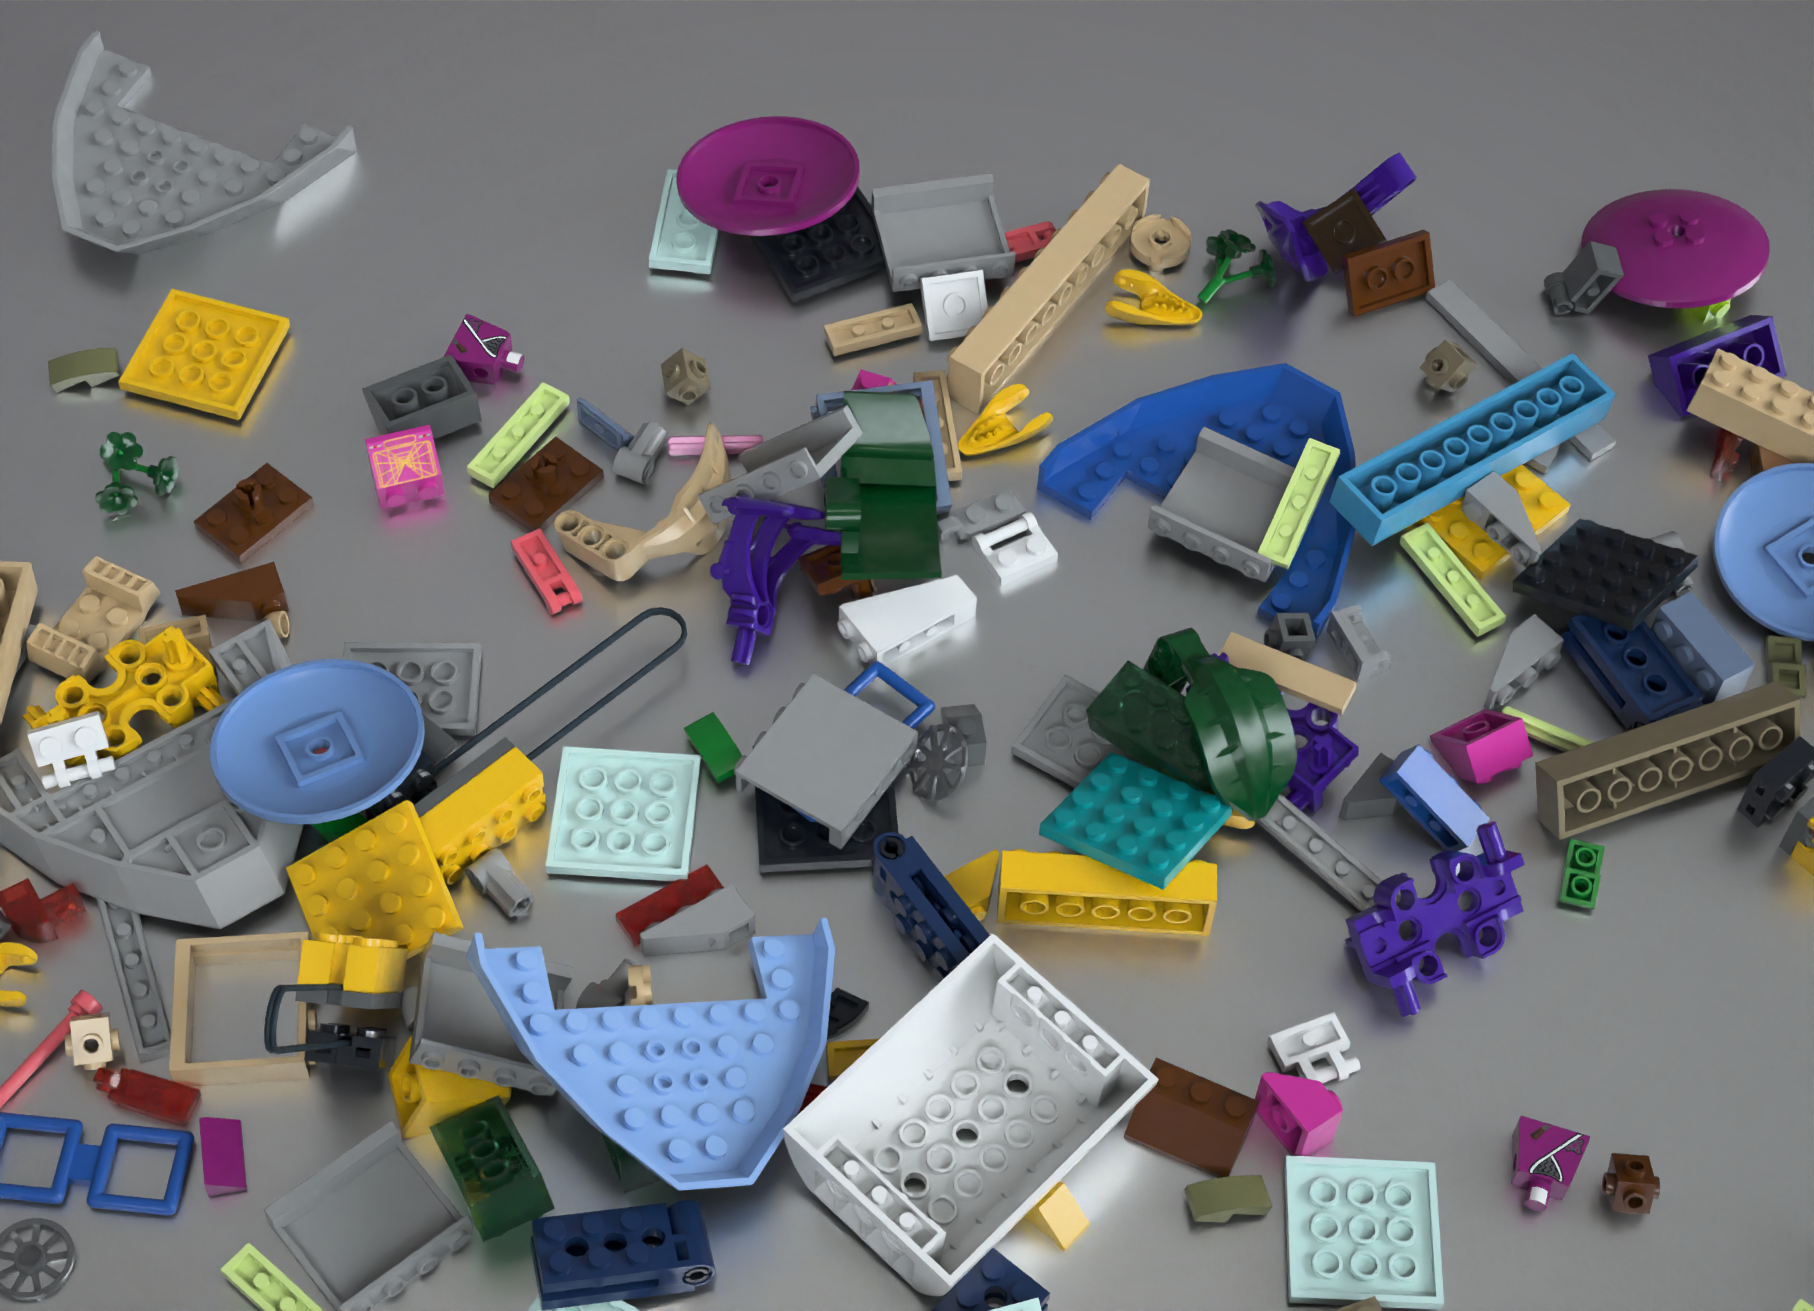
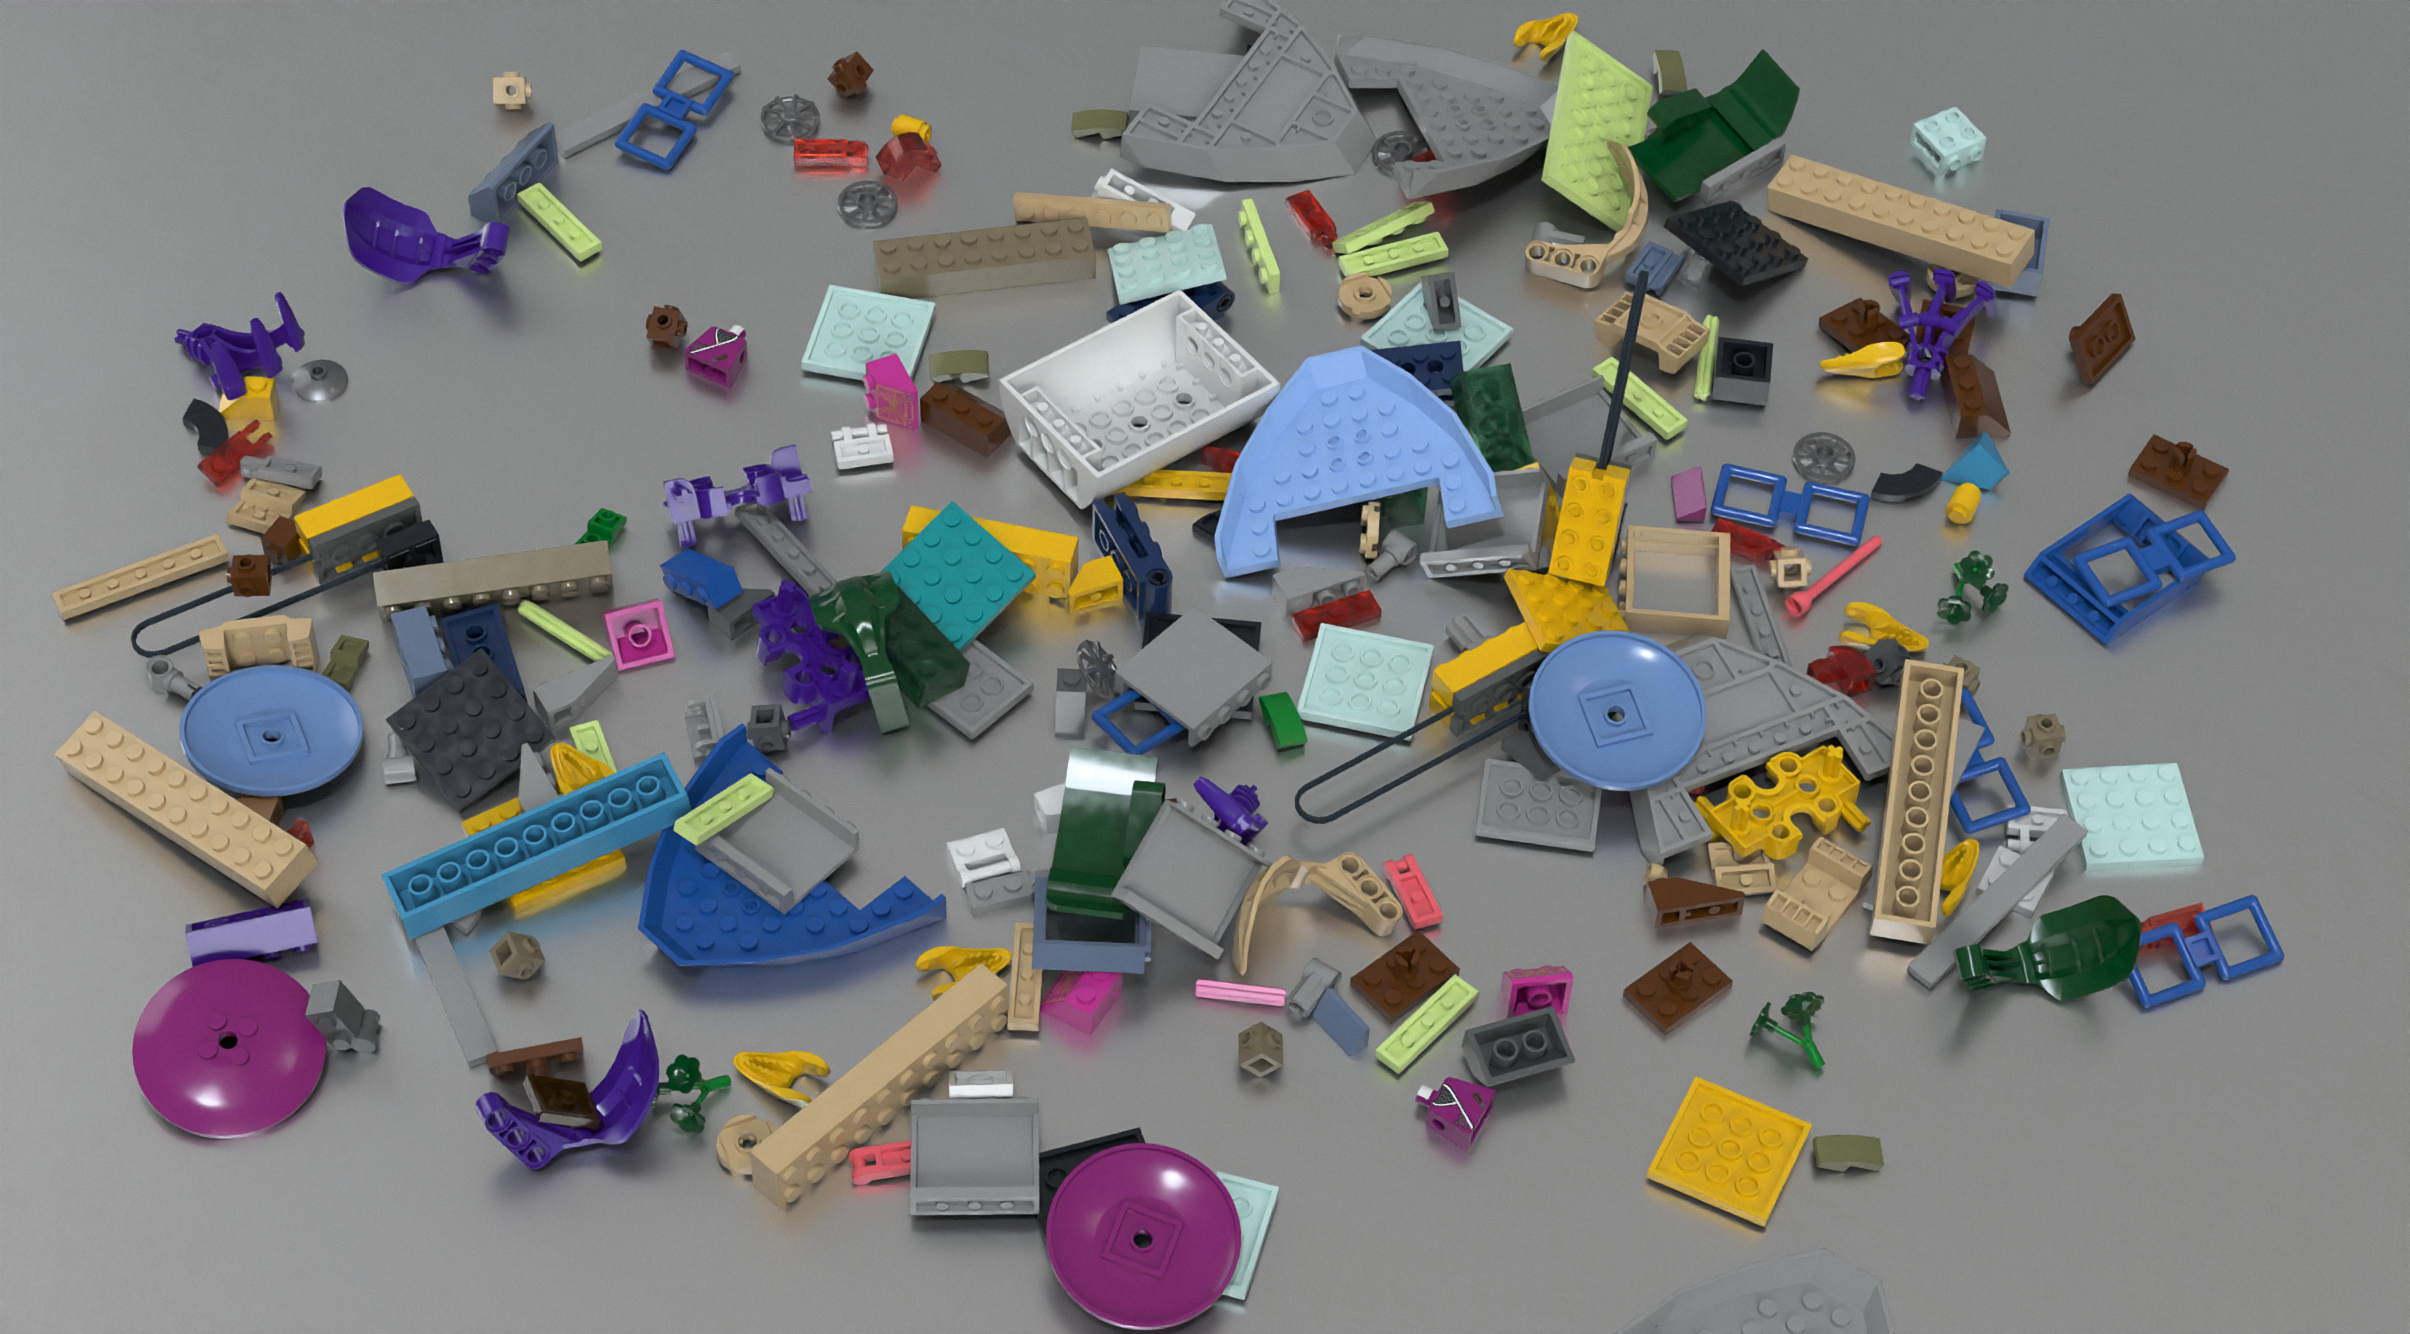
camera: 170 degrees left, 5 degrees down
white plate [27,711,116,789] -> none
tan plate [824,303,923,356] -> none
tan tile [1218,632,1357,715] -> none
none -> yellow animal [550,742,614,795]

